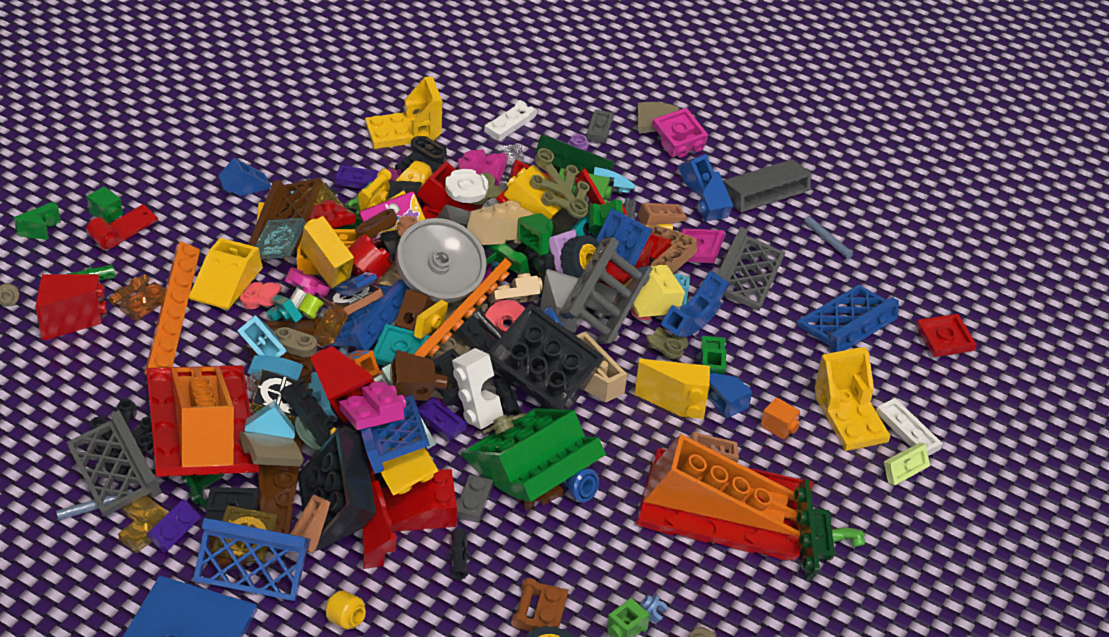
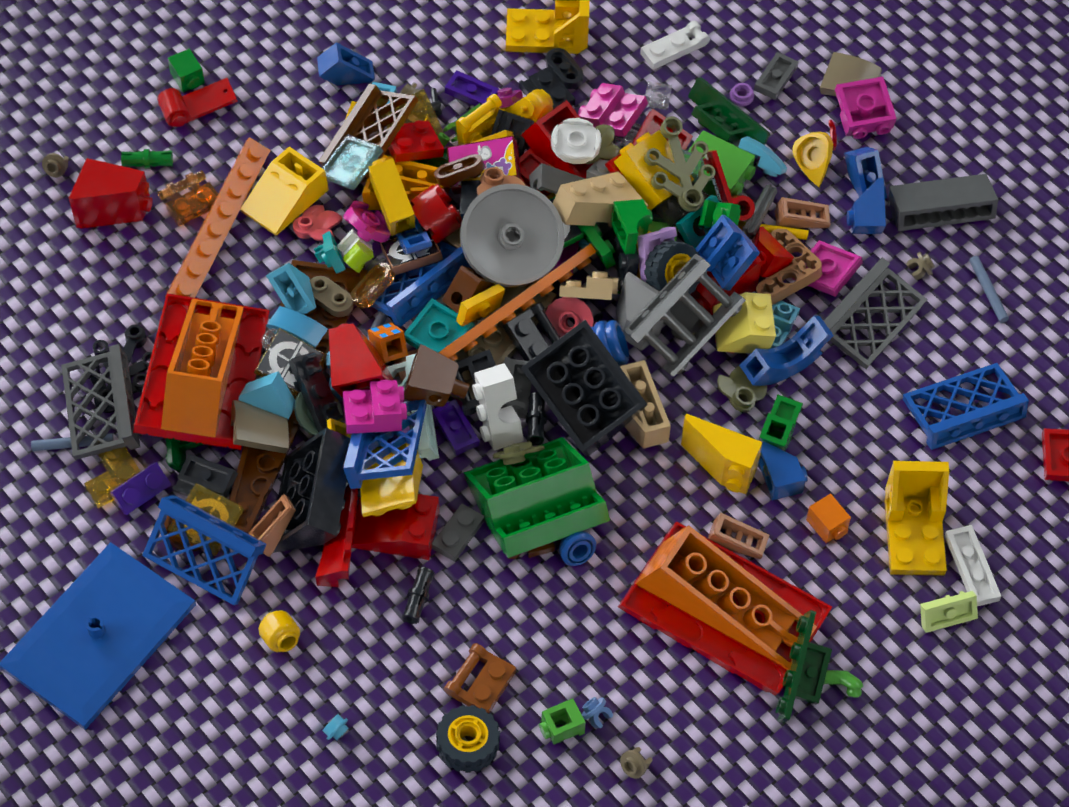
camera: 20 degrees right, 15 degrees up
green slope [13,201,61,240] -> none
none -> yellow piece [792,120,837,188]
none -> dark tan plate [906,252,935,280]

